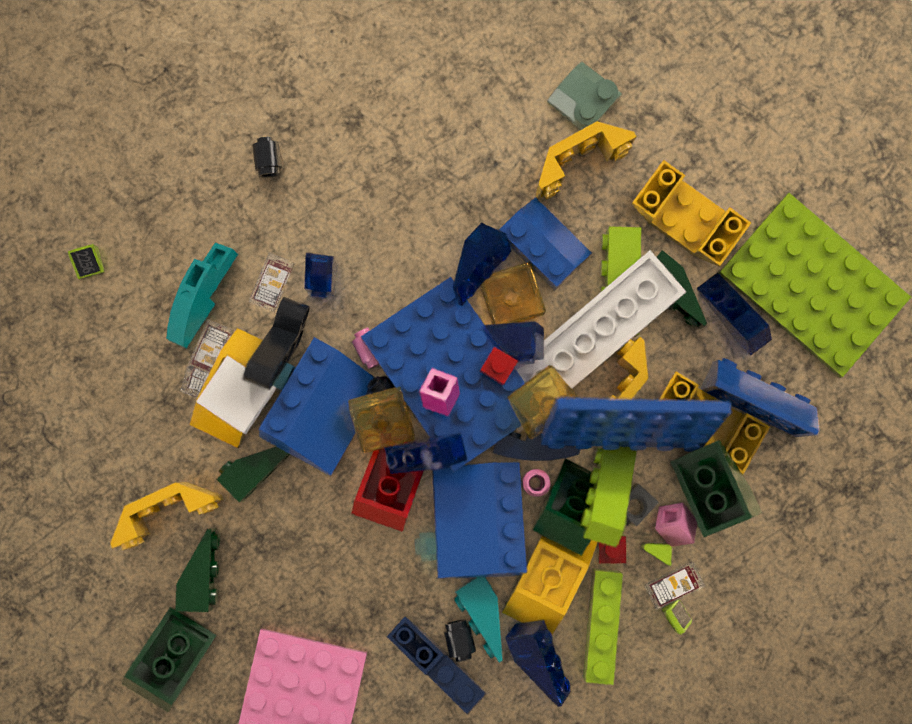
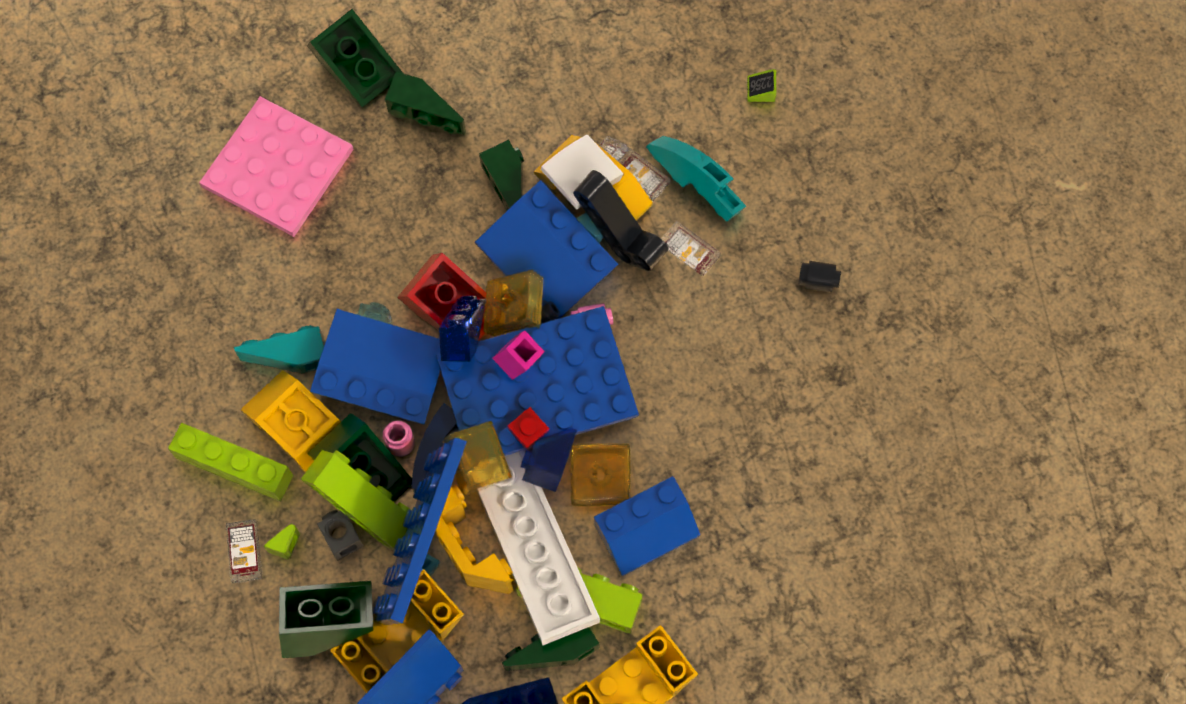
camera: 110 degrees right, 15 degrees down
yellow slope [110,482,224,550] -> none
clear blue slope [304,253,338,299] -> none
dark blue slope [386,616,487,714] -> none
black brick [444,619,476,662] -> none
clear blue slope [452,223,512,306] -> none
clear blue slope [505,620,571,707] -> none
yellow slope [535,121,637,199] -> none
sand green slope [547,61,622,130] -> none
red plate [598,536,626,563] -> none
bright pink panel [655,503,697,547] -> none
slope [662,599,692,635] -> none

